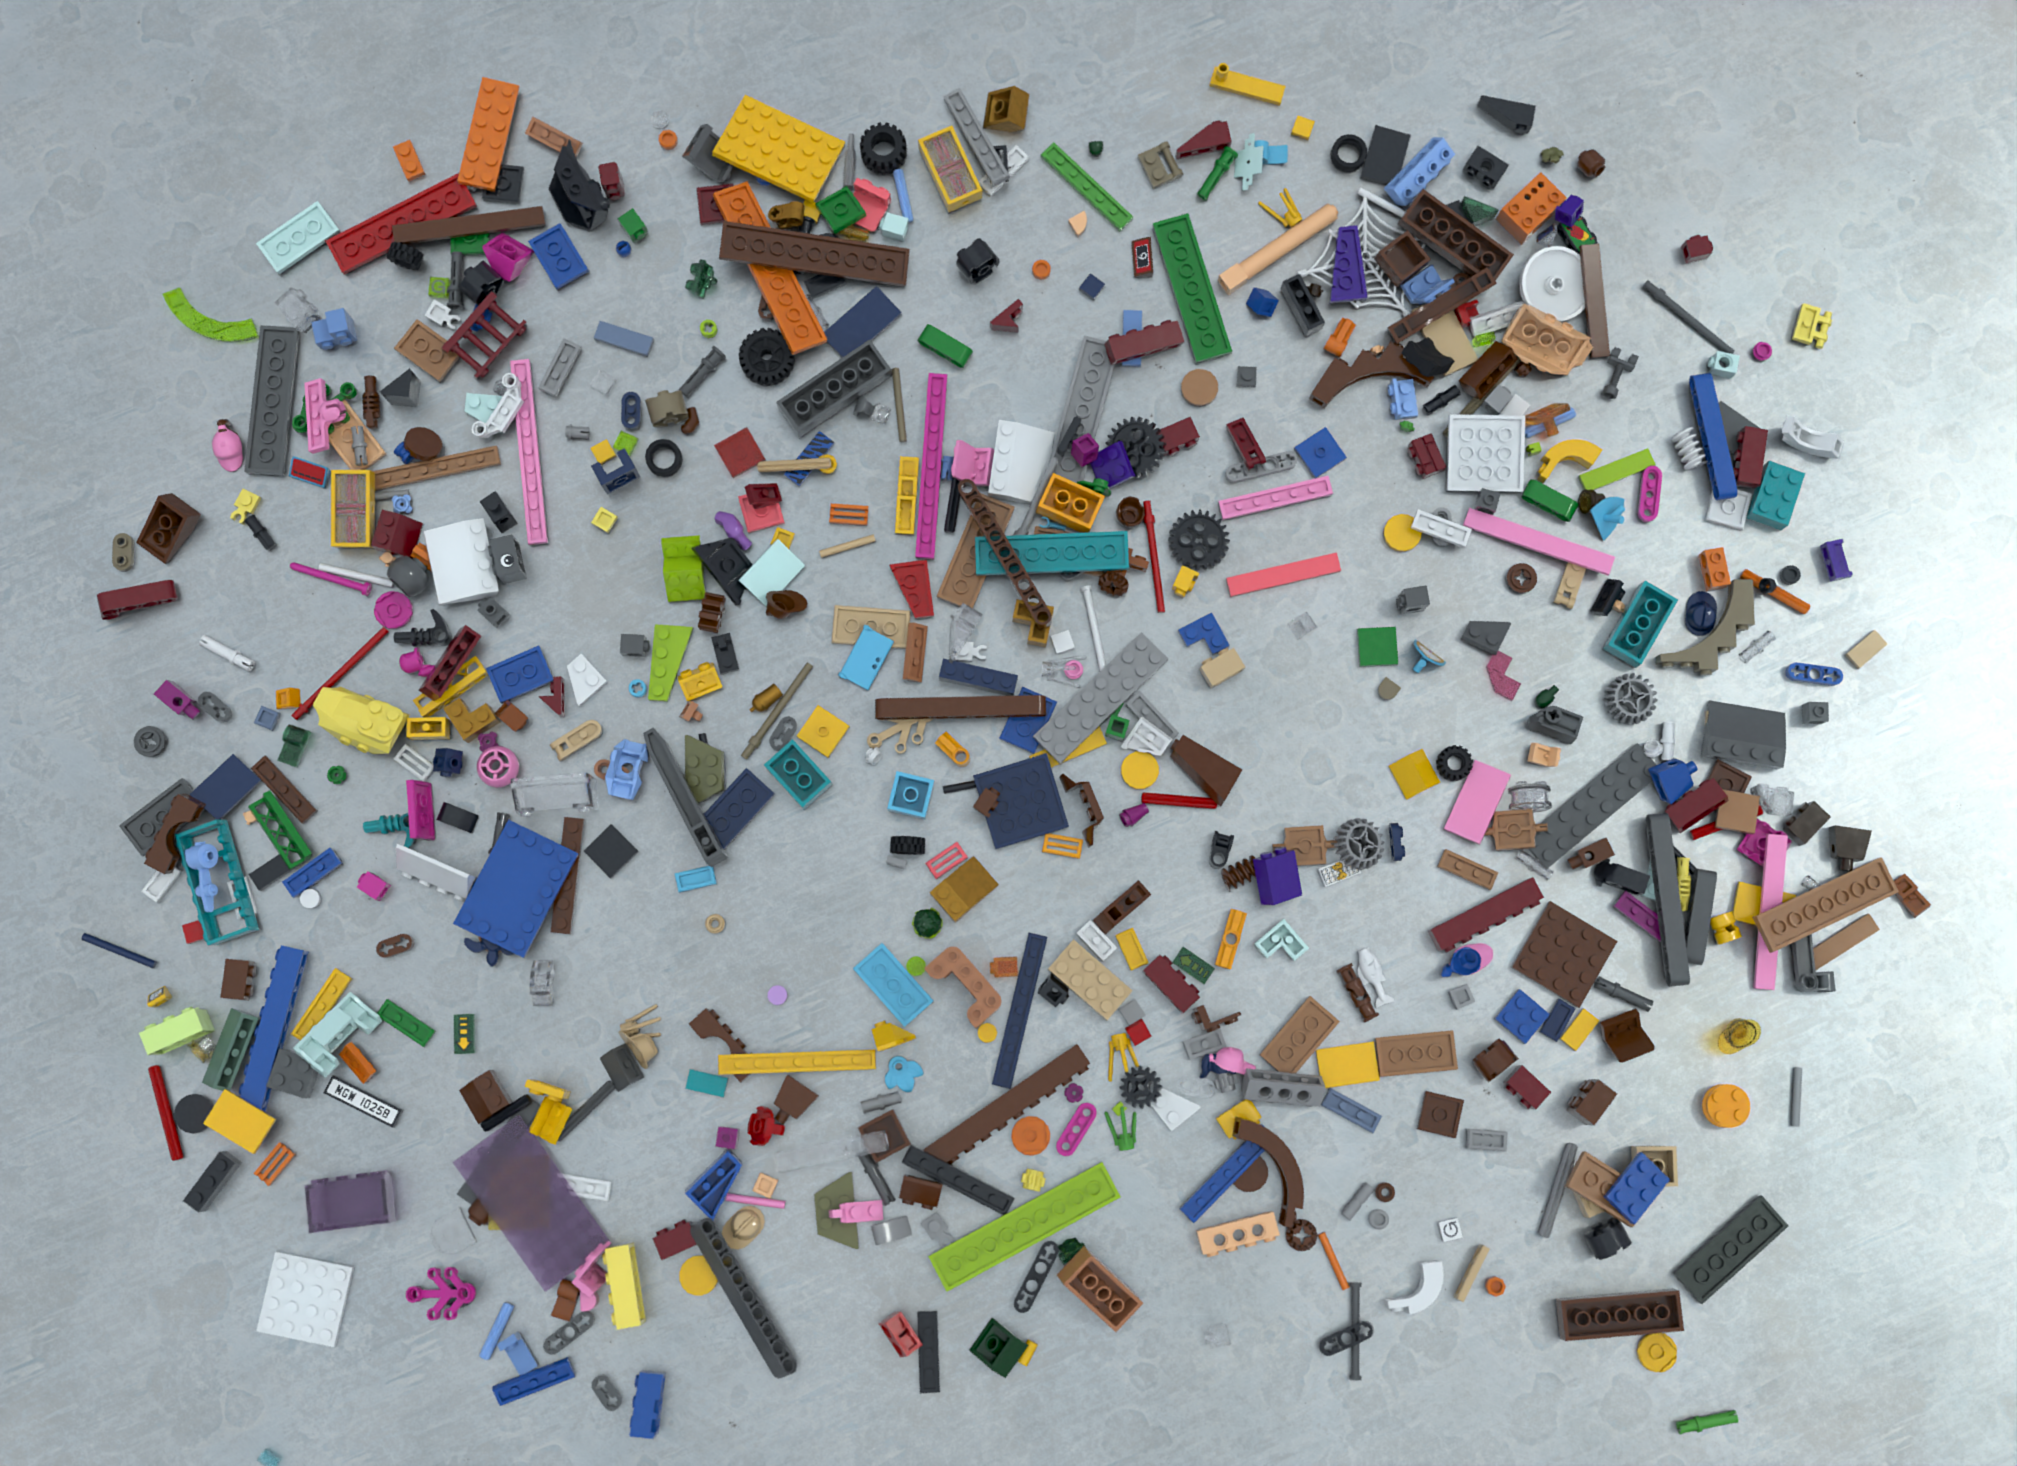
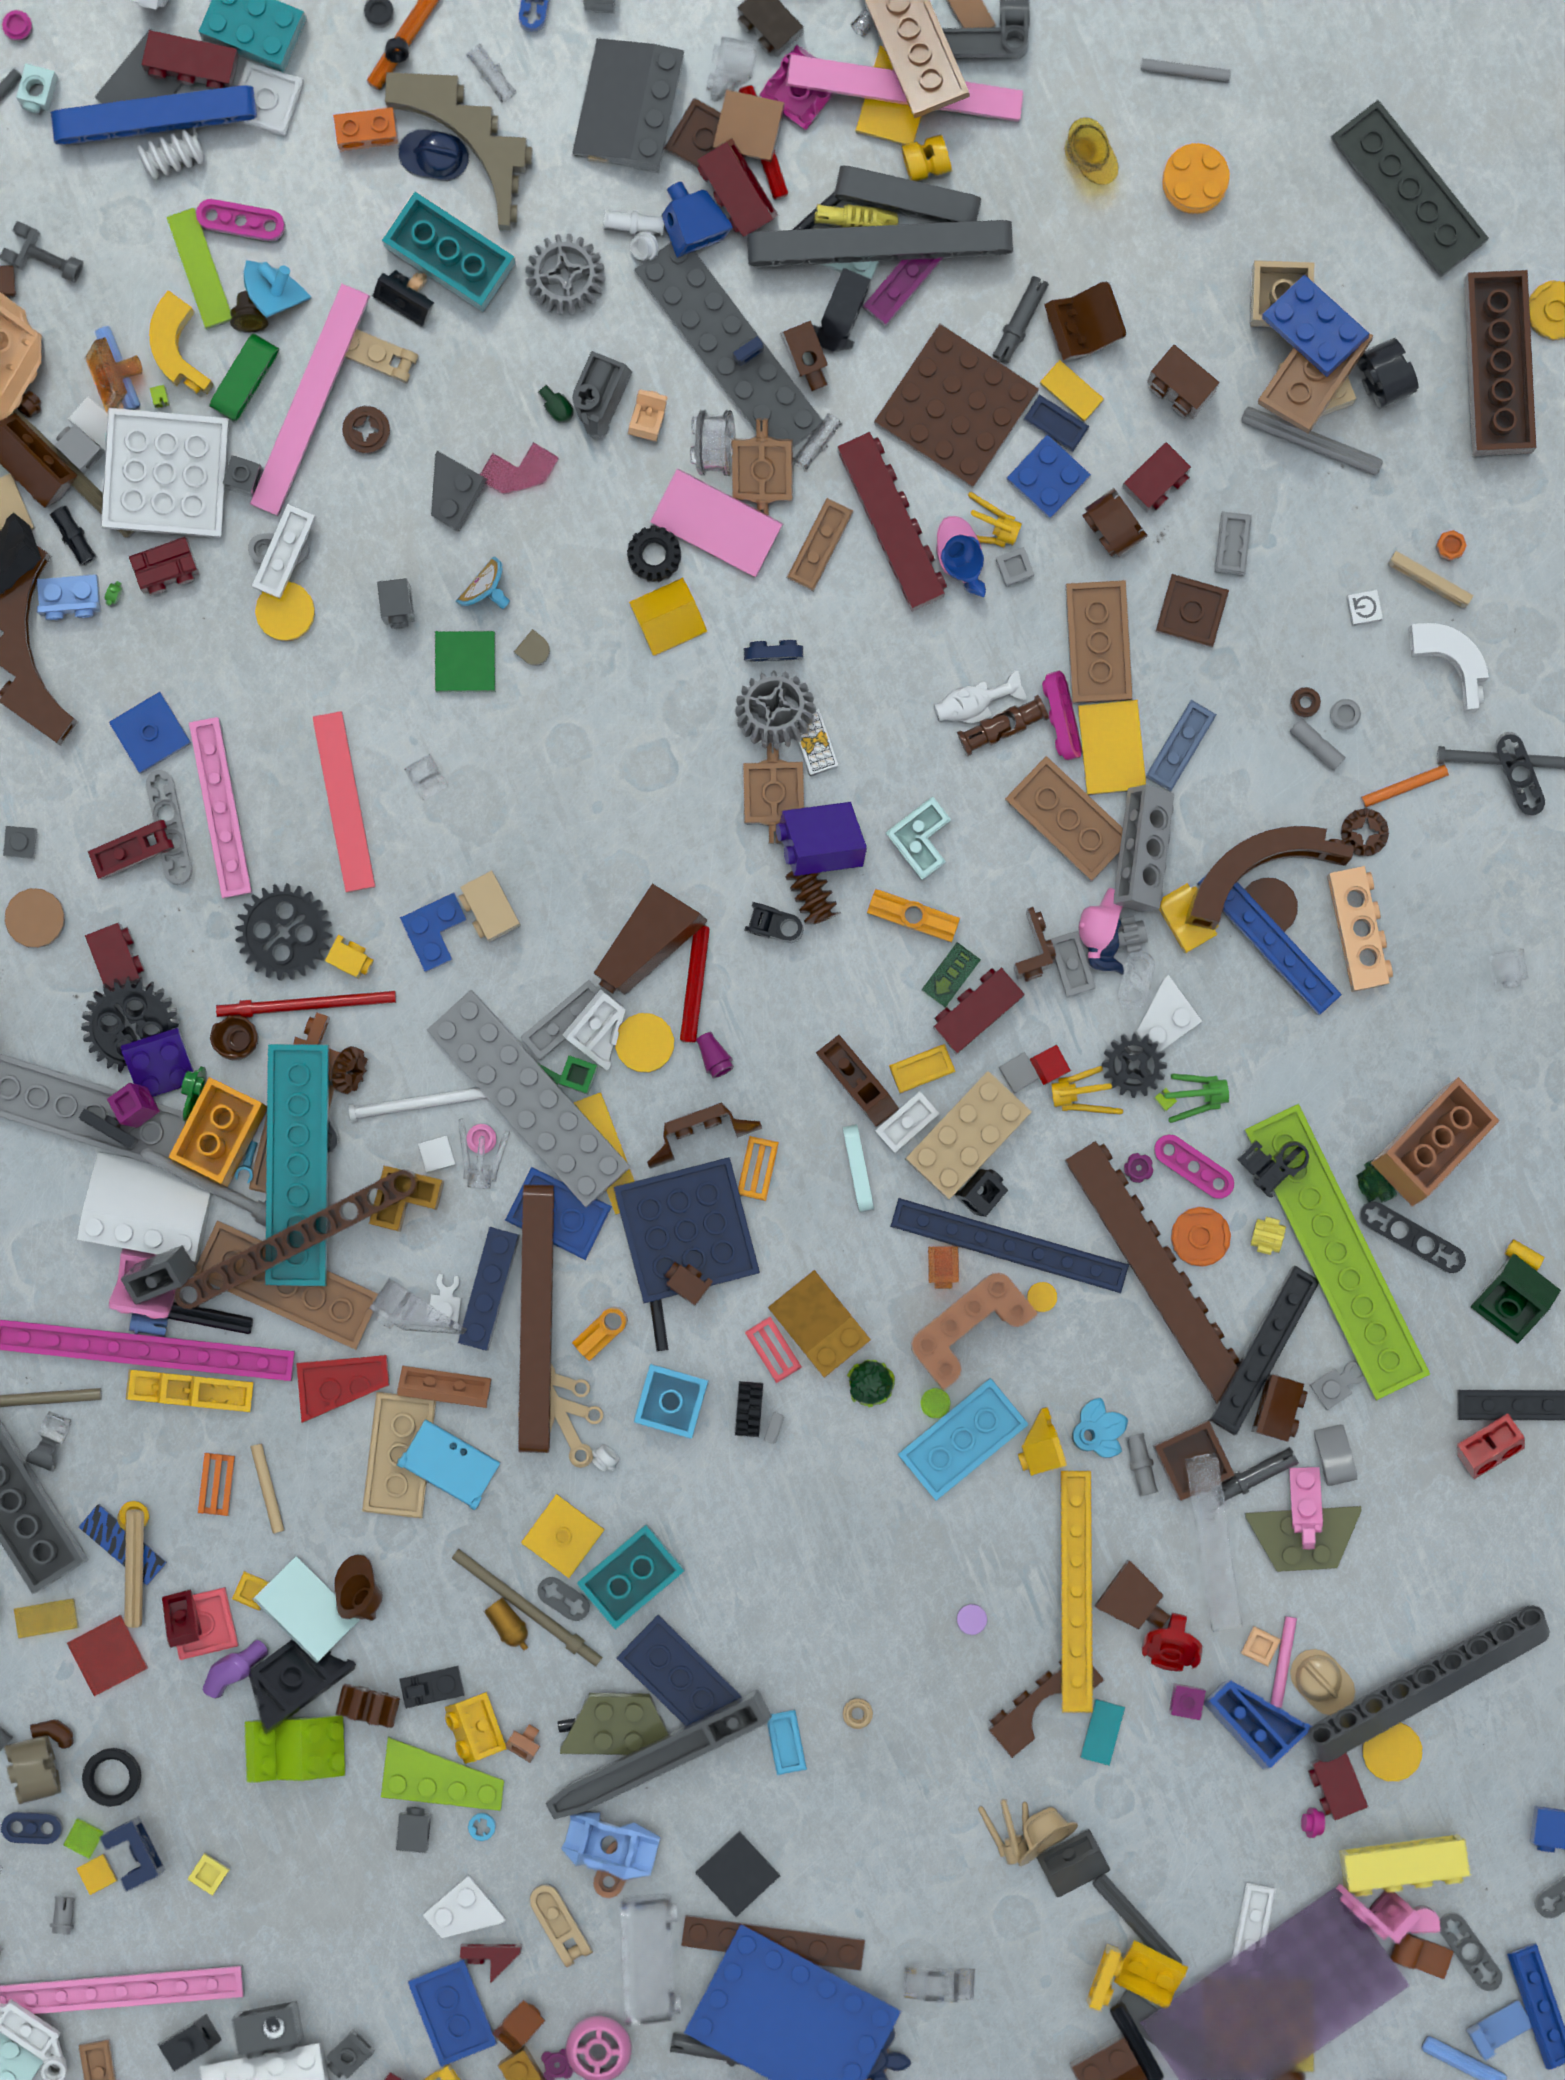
camera: 80 degrees left, 5 degrees up
none -> clear yellow tile [13,1598,79,1638]
none -> dark grey brick [121,1245,197,1305]
none -> dark blue tile [733,336,764,366]
none -> light aqua beam [842,1124,874,1212]
none -> yellow plant [968,492,1022,548]
none -> dark pink plate [1042,670,1082,760]
none -> black piece [1237,1140,1309,1198]
none -> dark pink plate [1301,1808,1325,1838]

